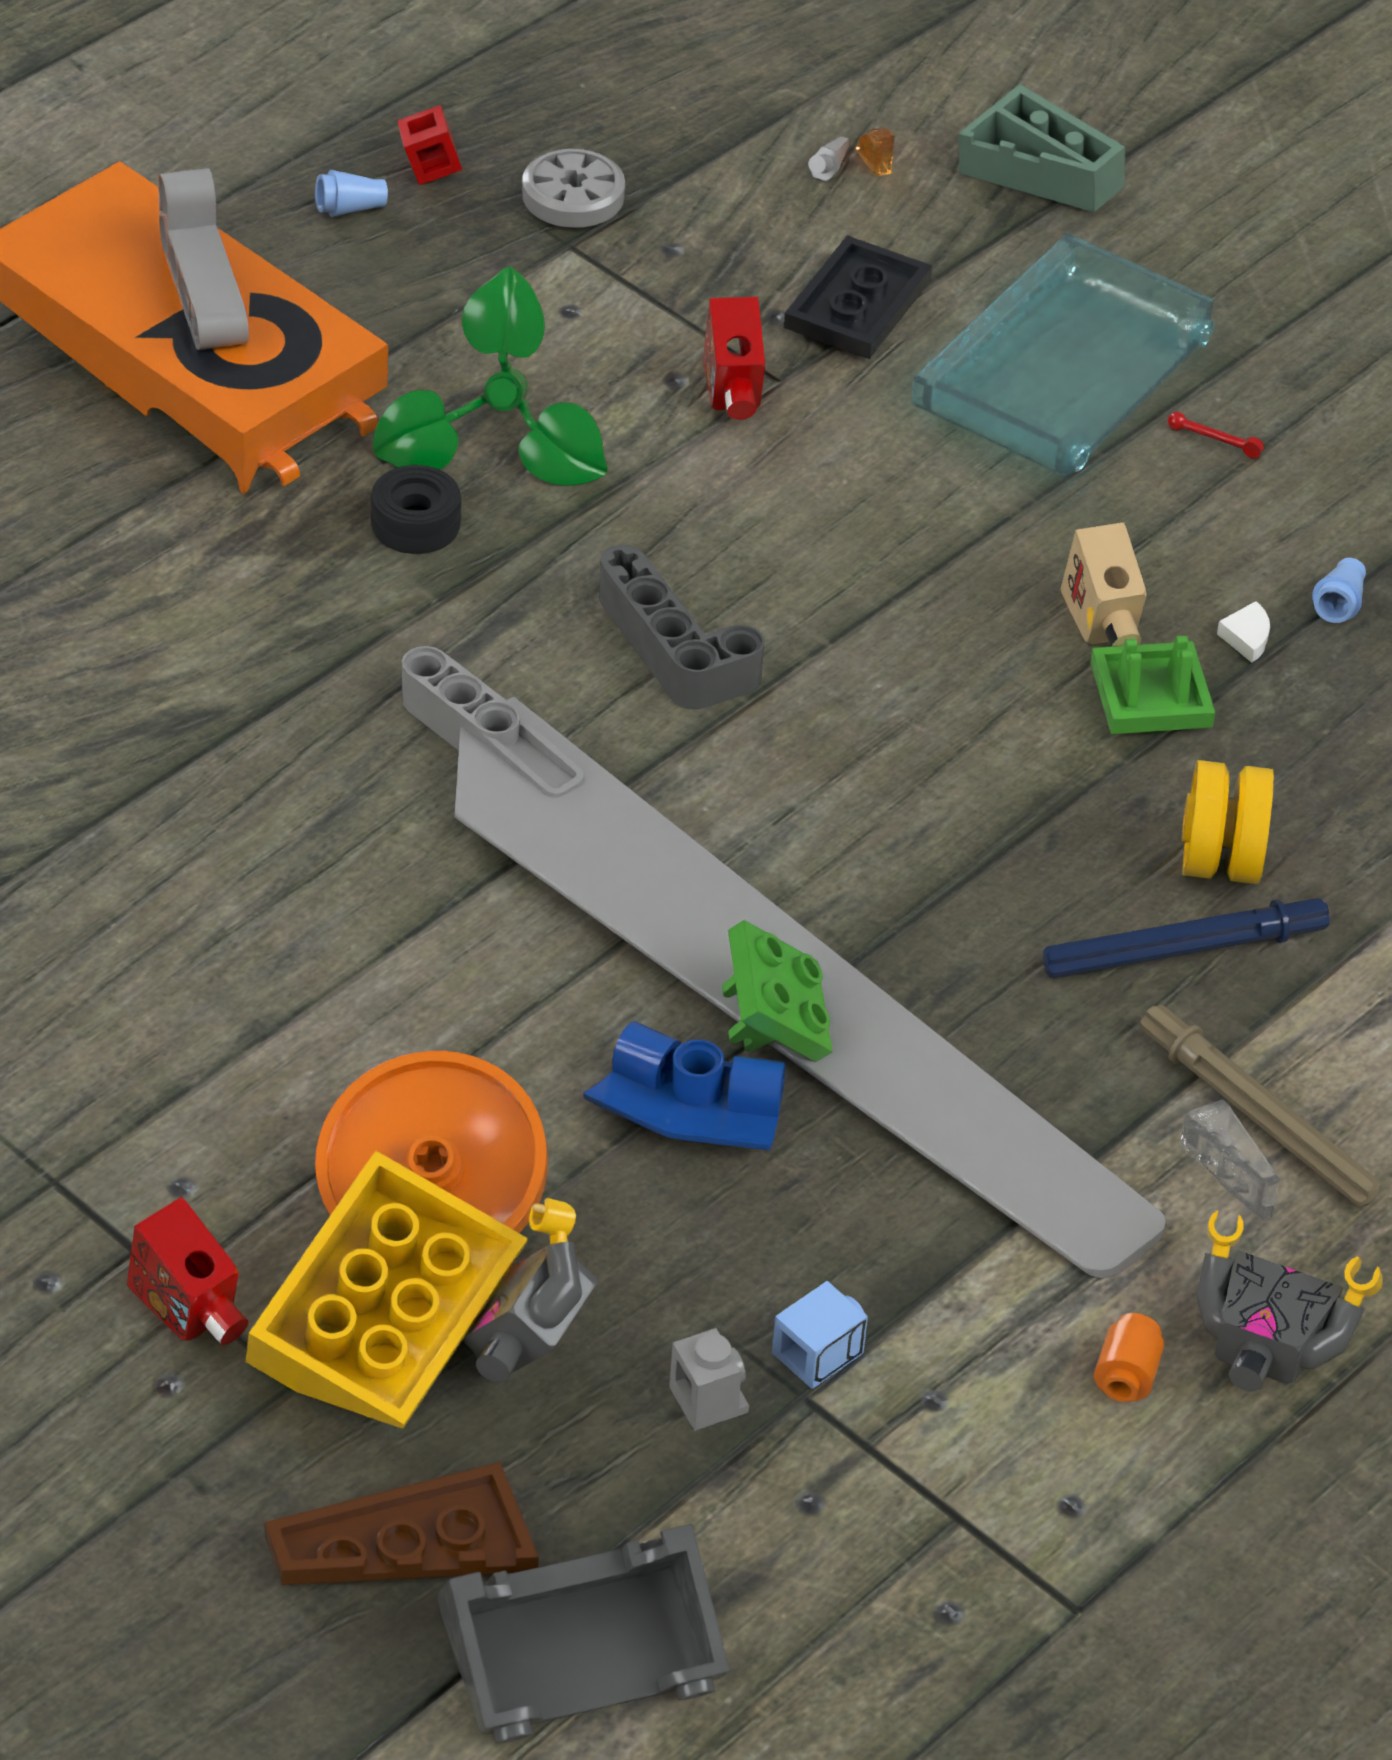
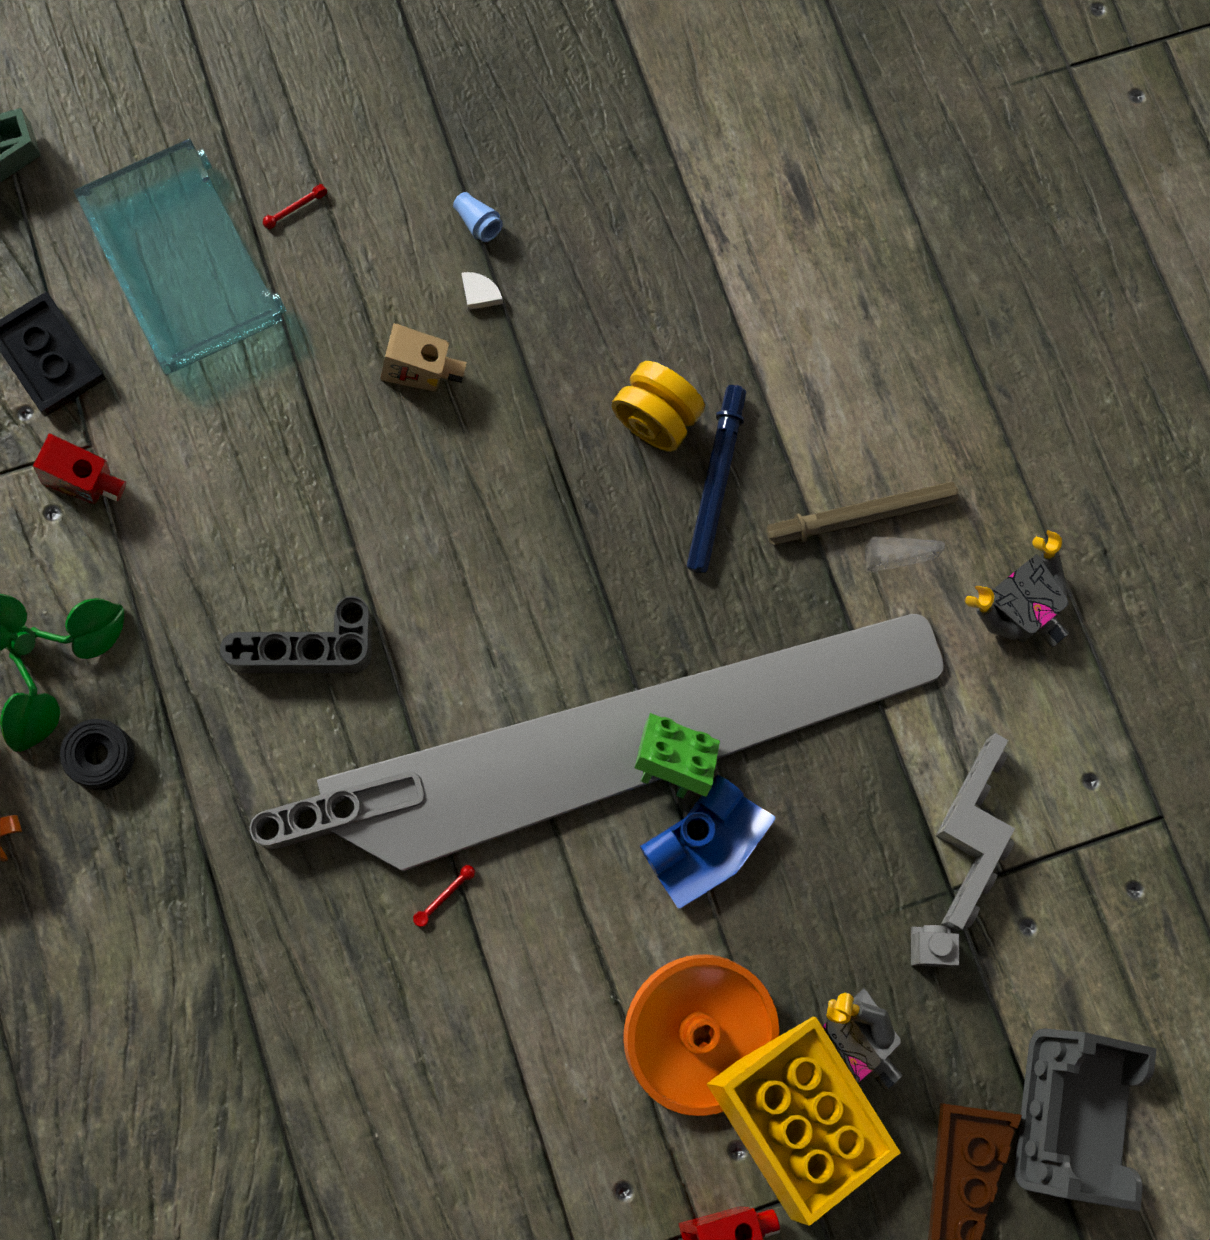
camera: 65 degrees left, 30 degrees up
light blue brick [772,1281,868,1389] -> none
bright green plate [1090,635,1215,734] -> none
orange brick [1094,1313,1164,1402] -> none
none -> red hinge [413,865,476,927]
none -> light grey bracket [935,733,1015,932]

